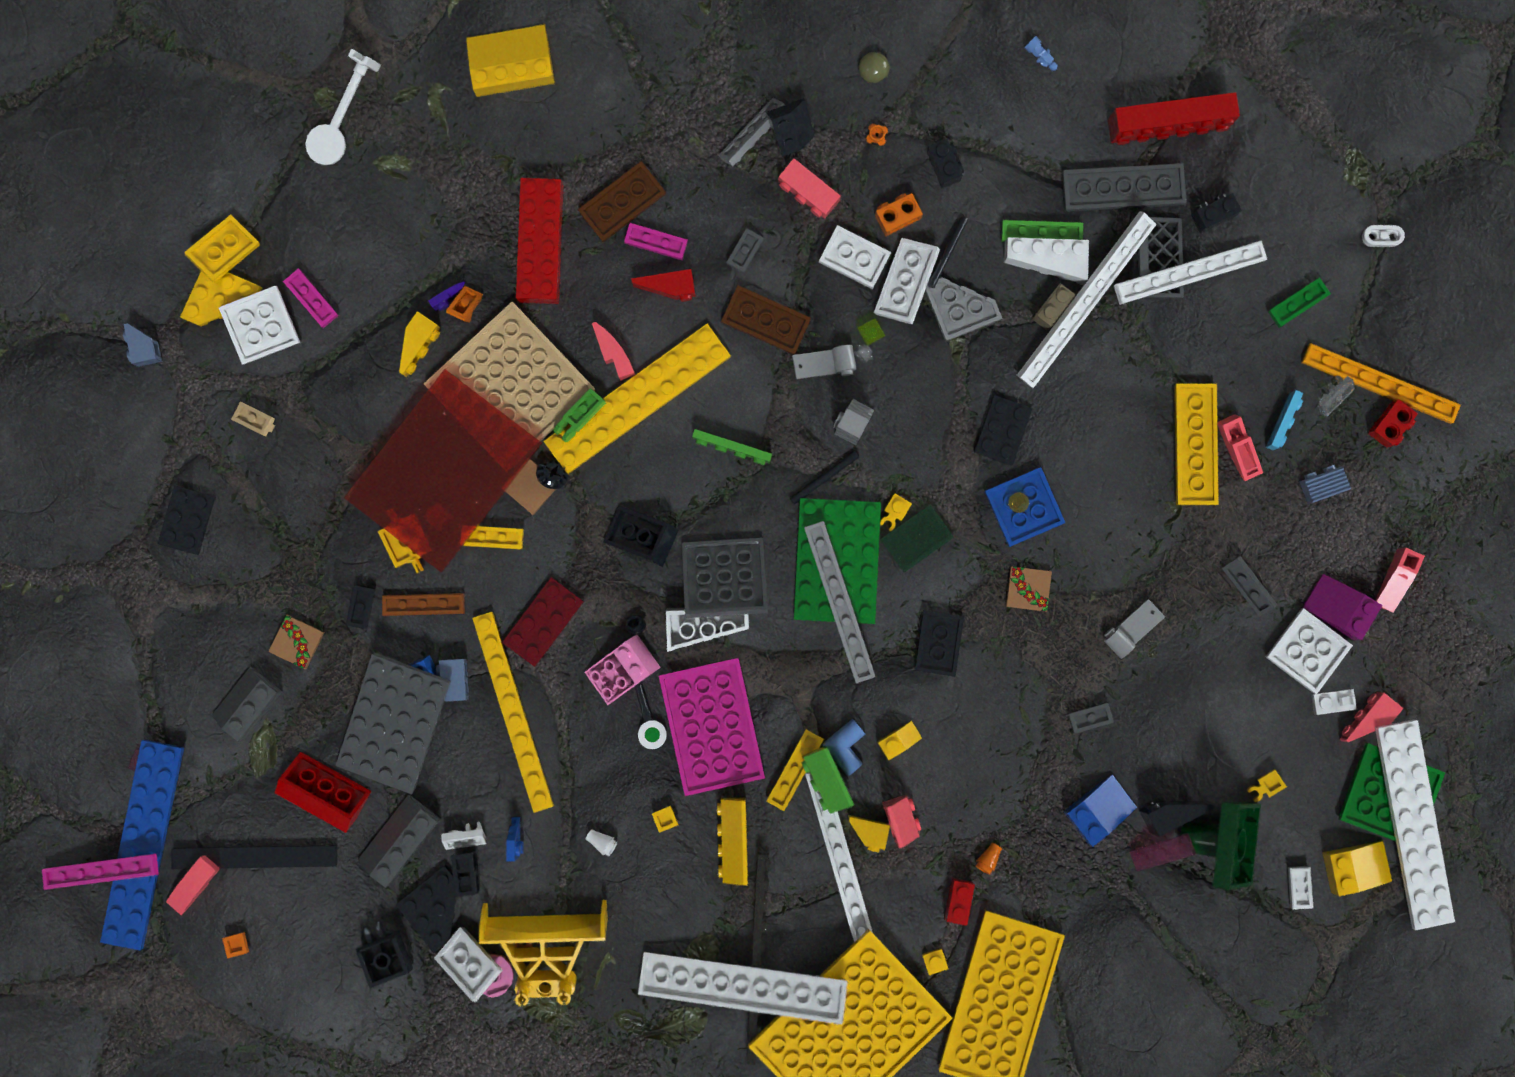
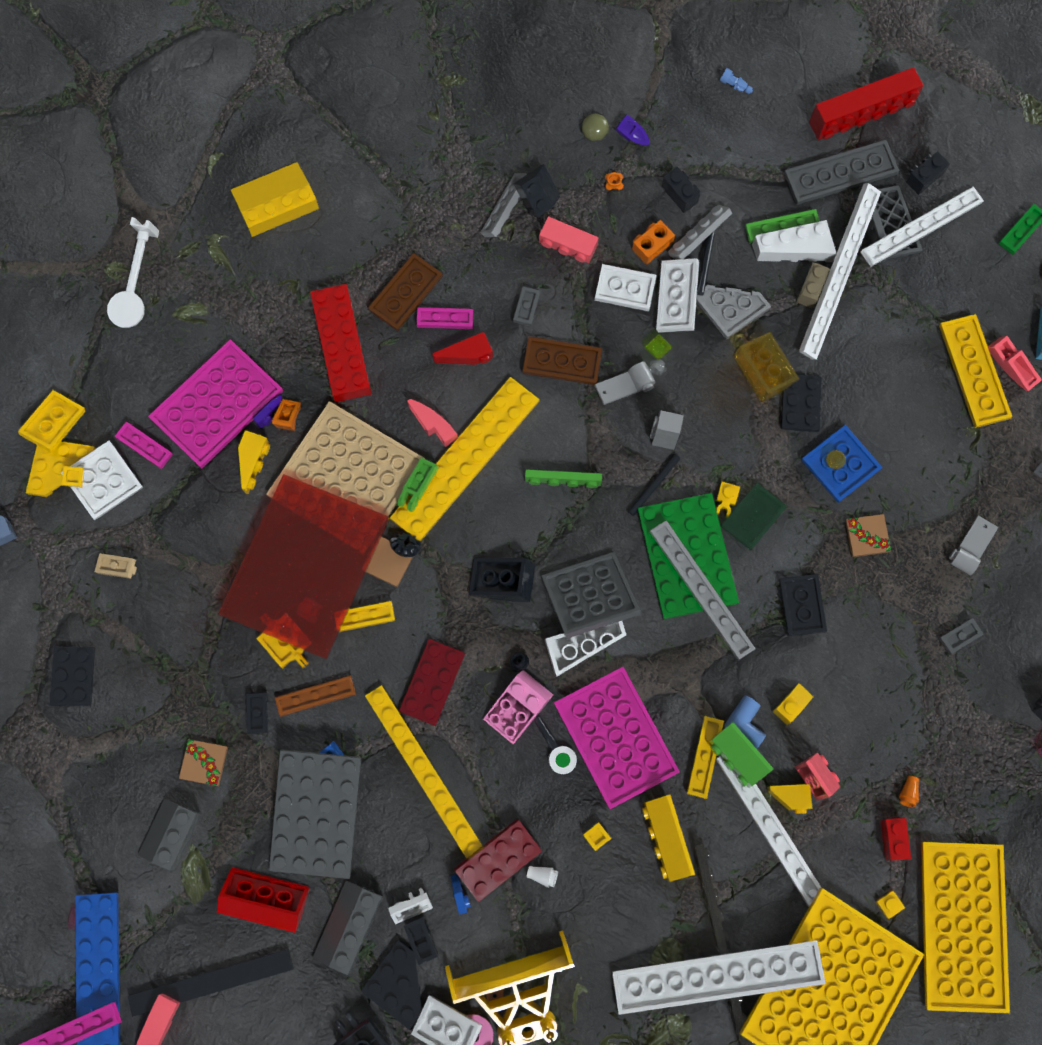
camera: 15 degrees left, 10 degrees down
sand blue brick [436,659,469,702] -> none
blue slope [1063,774,1137,847] -> none
none -> yellow plate [62,466,84,488]
none -> dark pink plate [148,339,283,469]
none -> dark red plate [454,819,542,902]
none -> dark purple plate [615,114,650,145]
none -> light grey plate [668,205,732,260]
none -> clear yellow slope [733,332,799,402]

